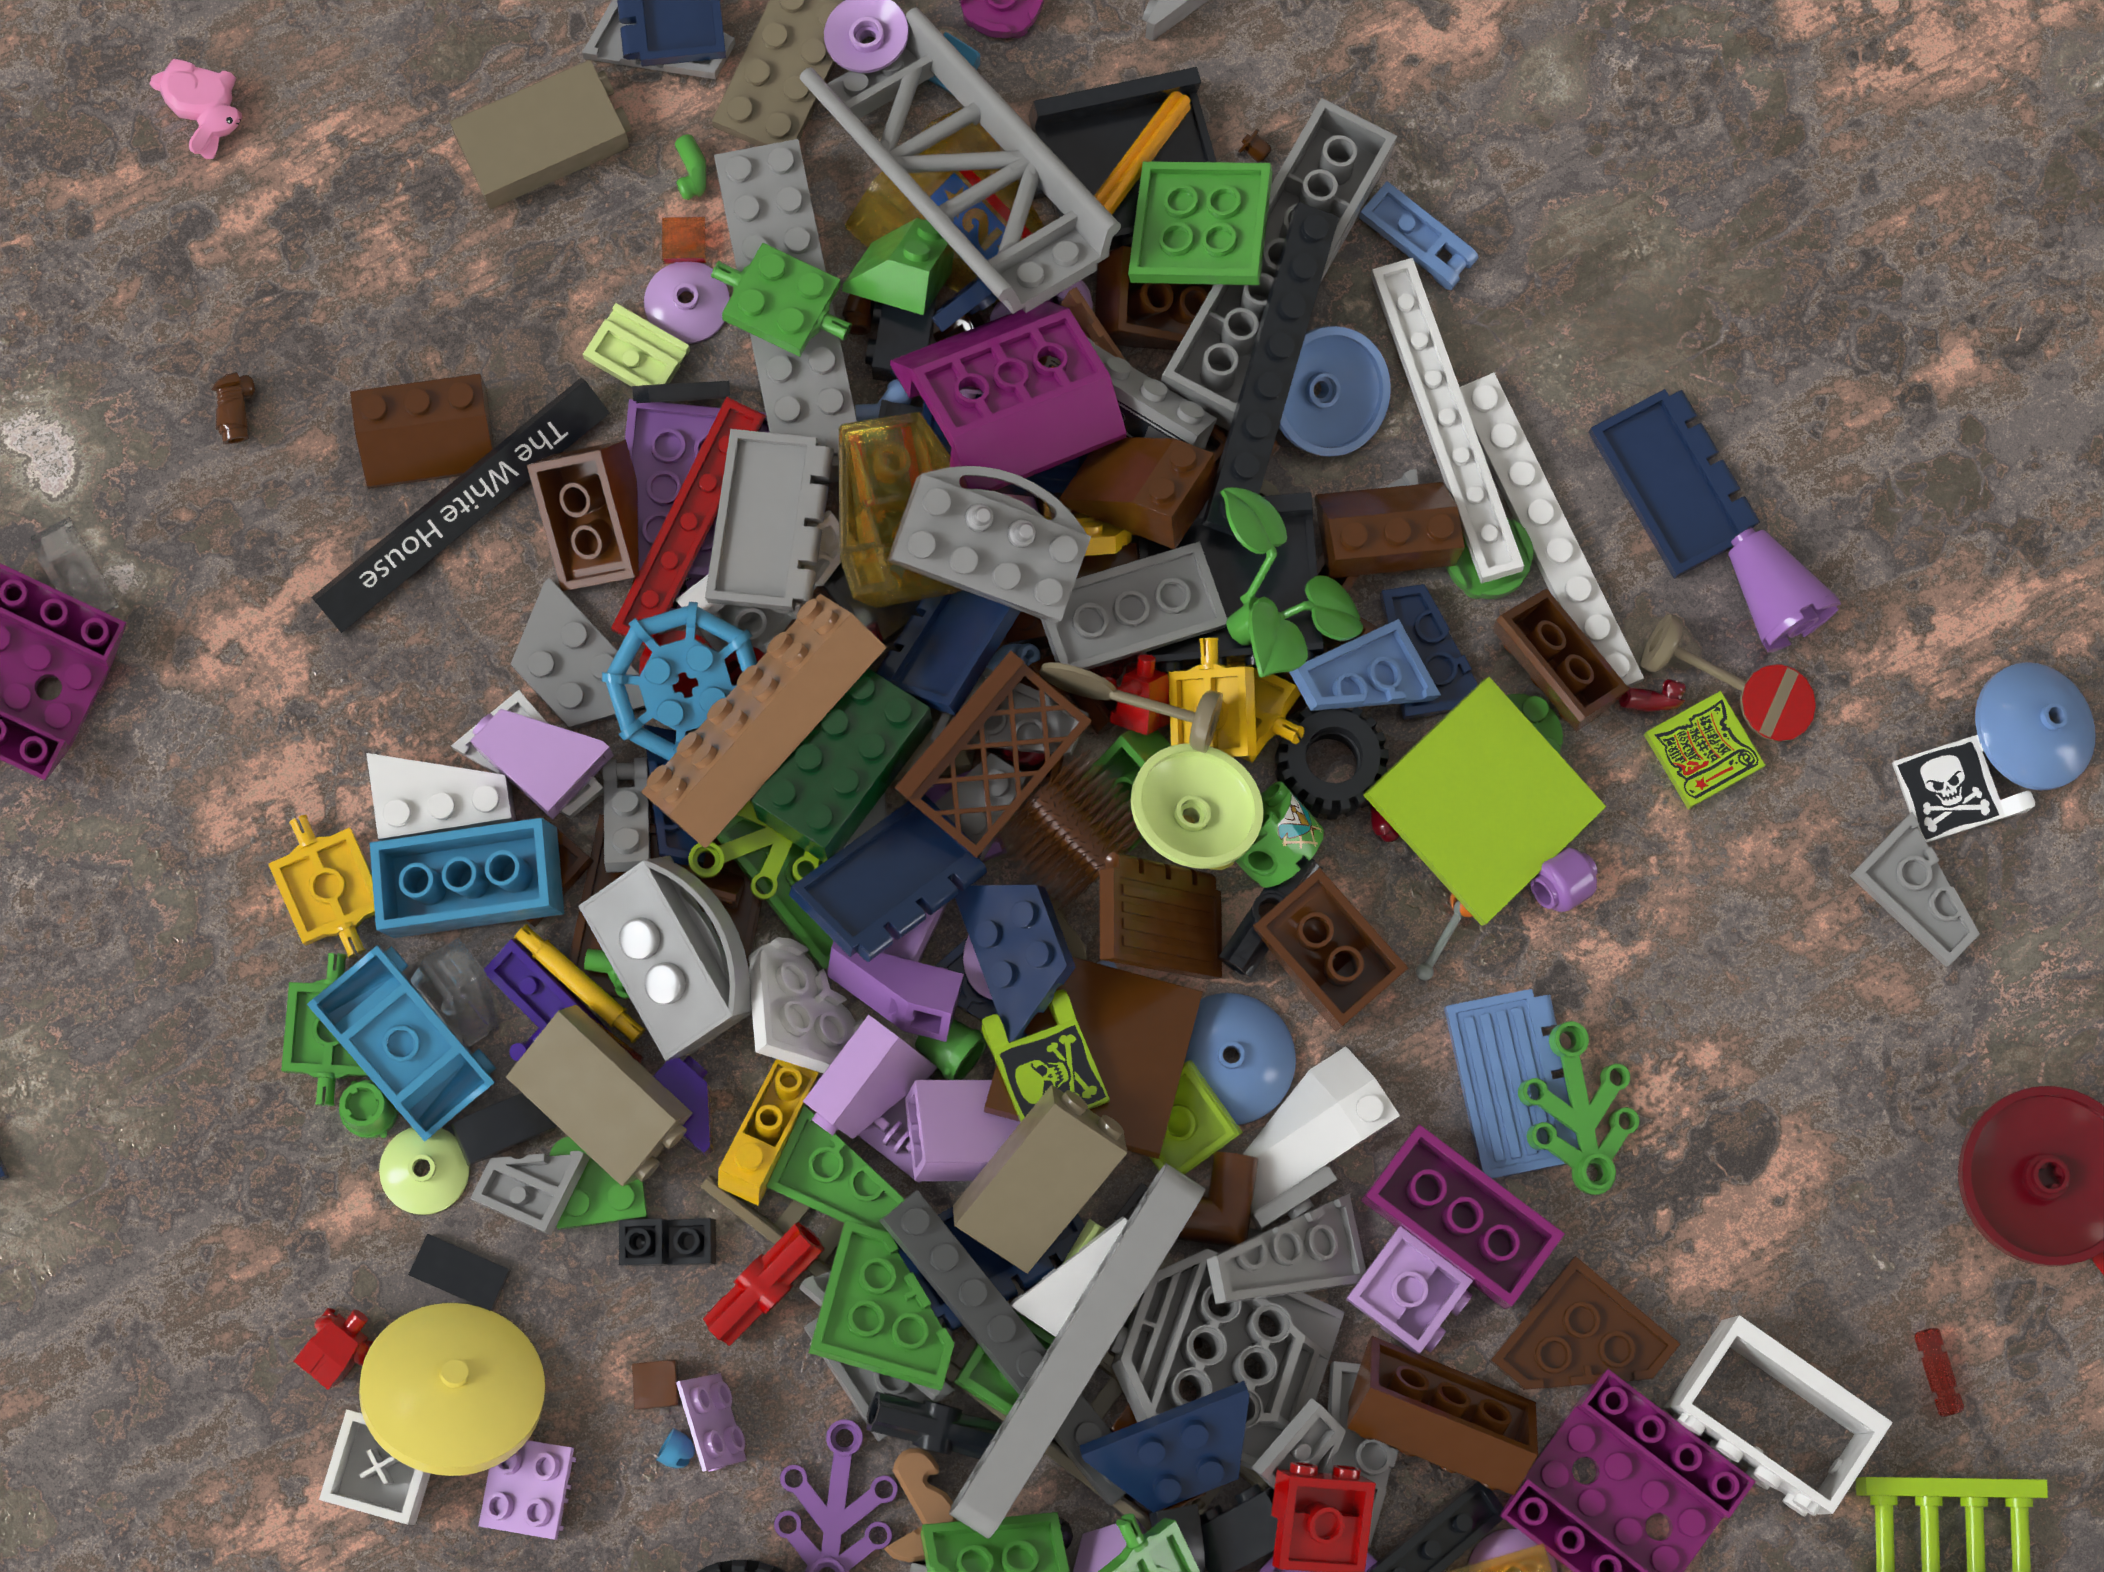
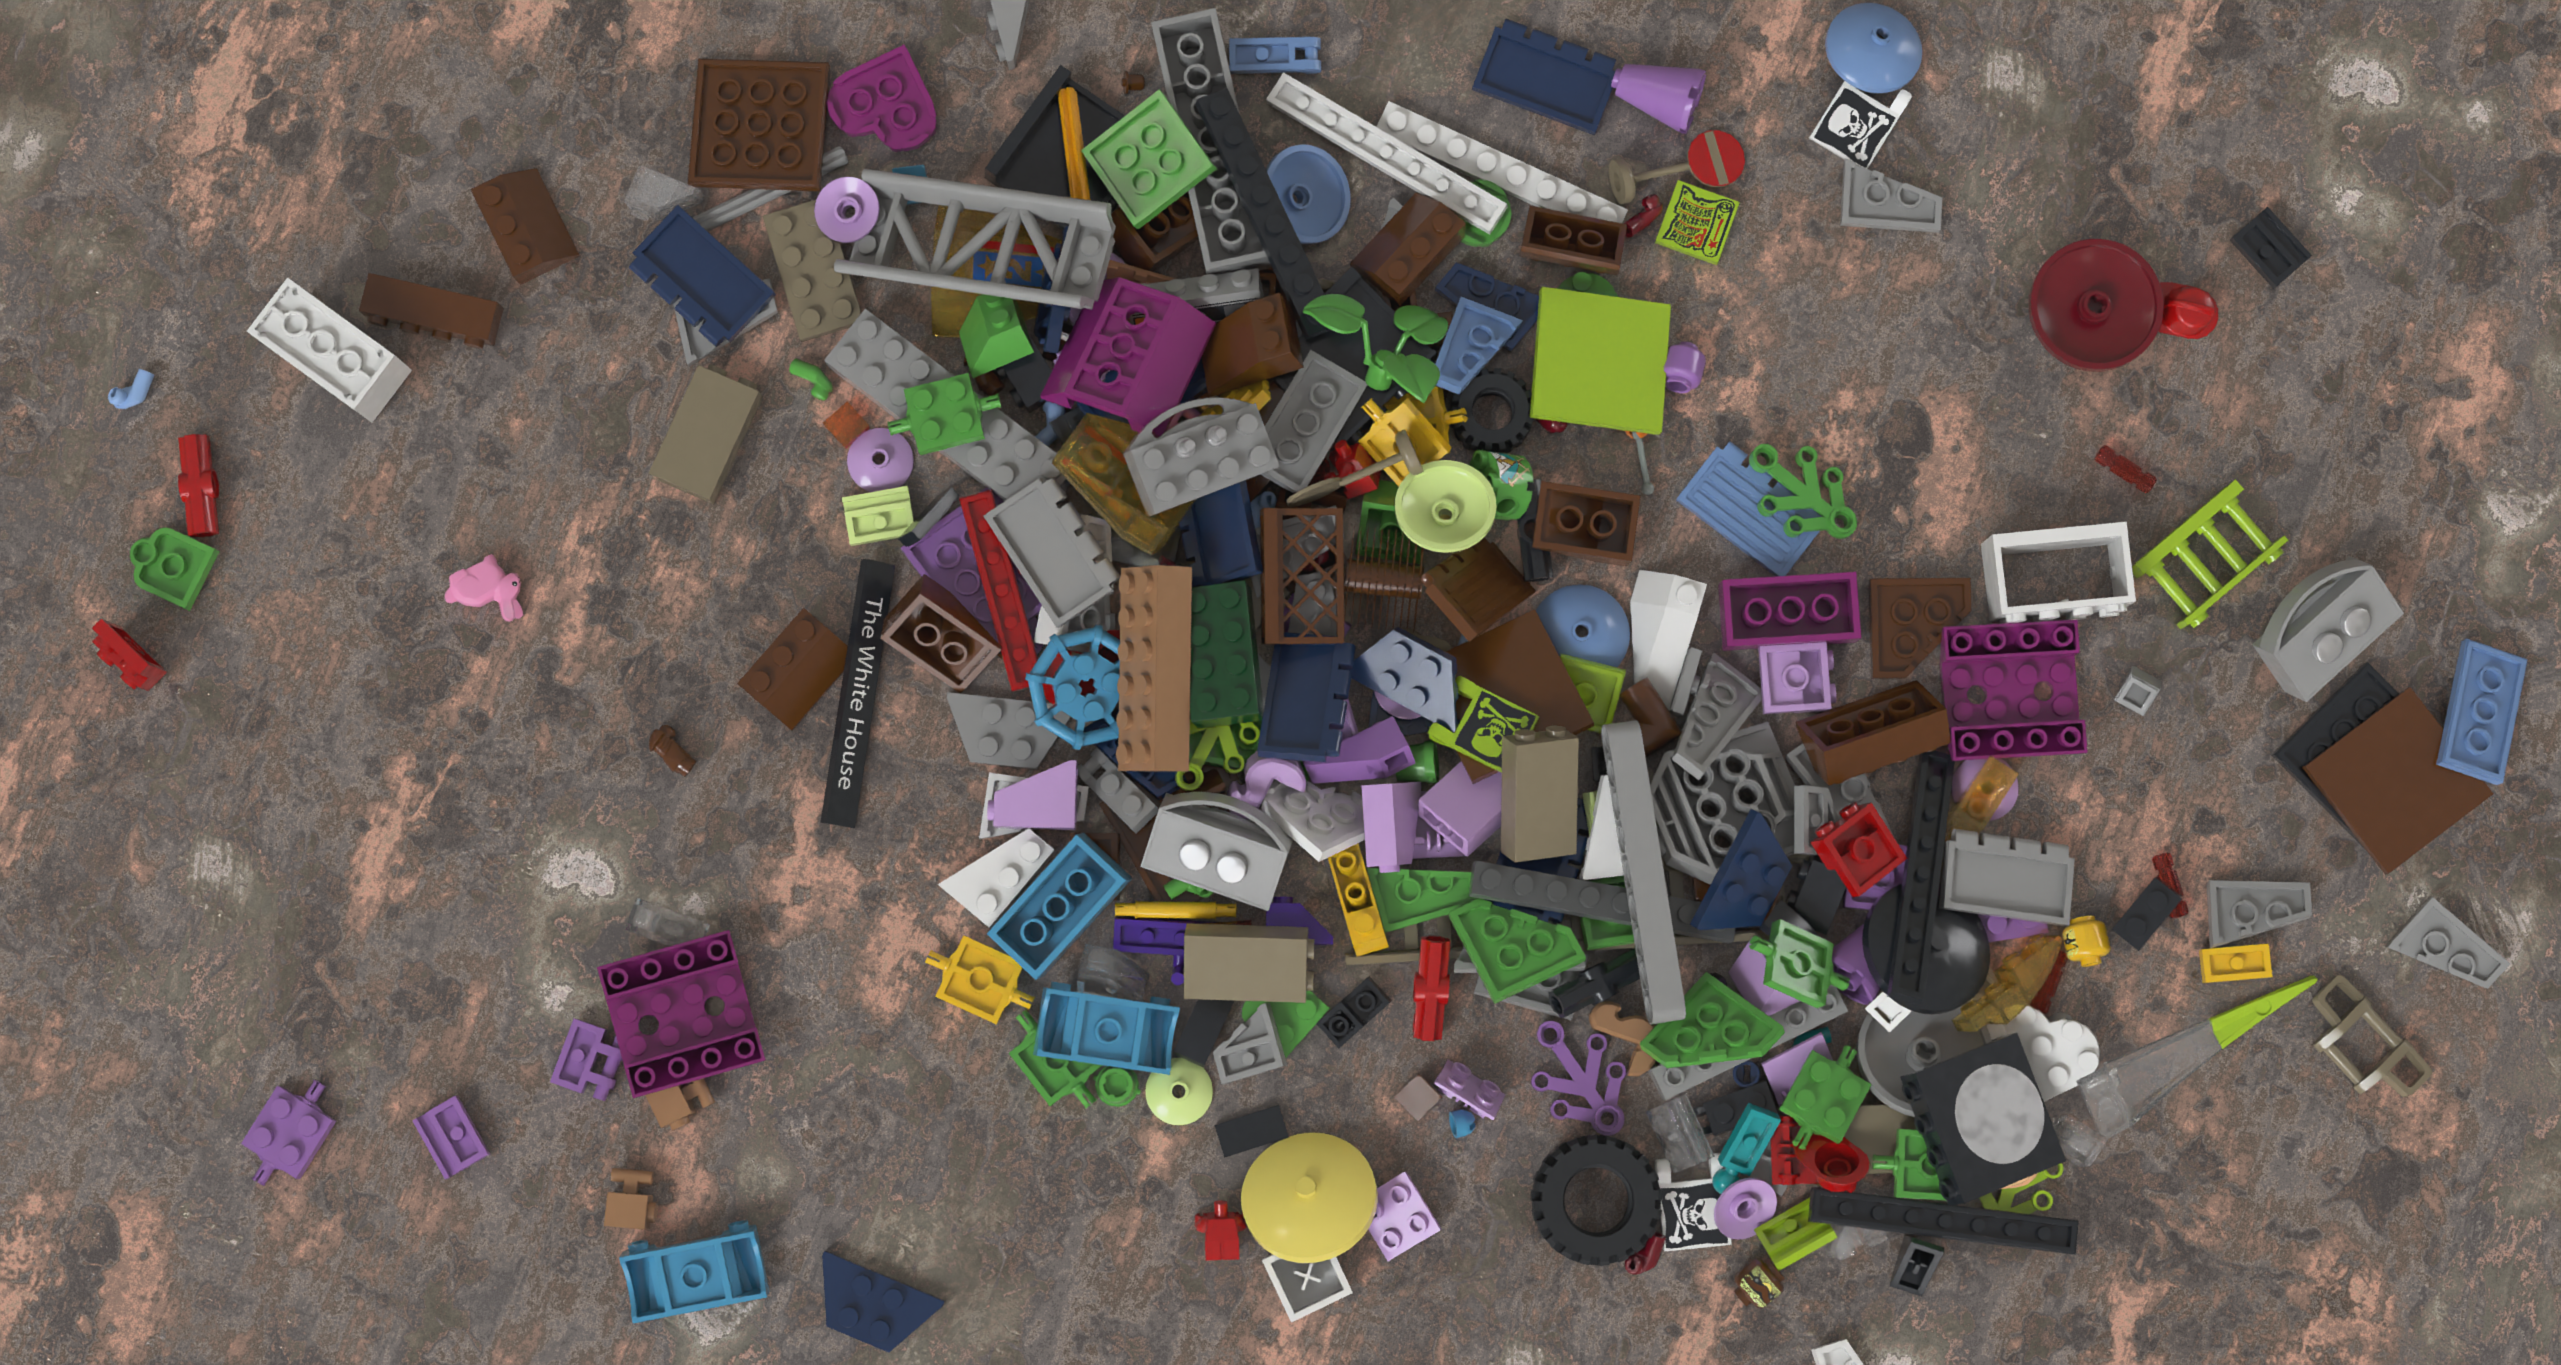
camera: 35 degrees left, 5 degrees up
none -> lavender animal [1227,751,1306,820]

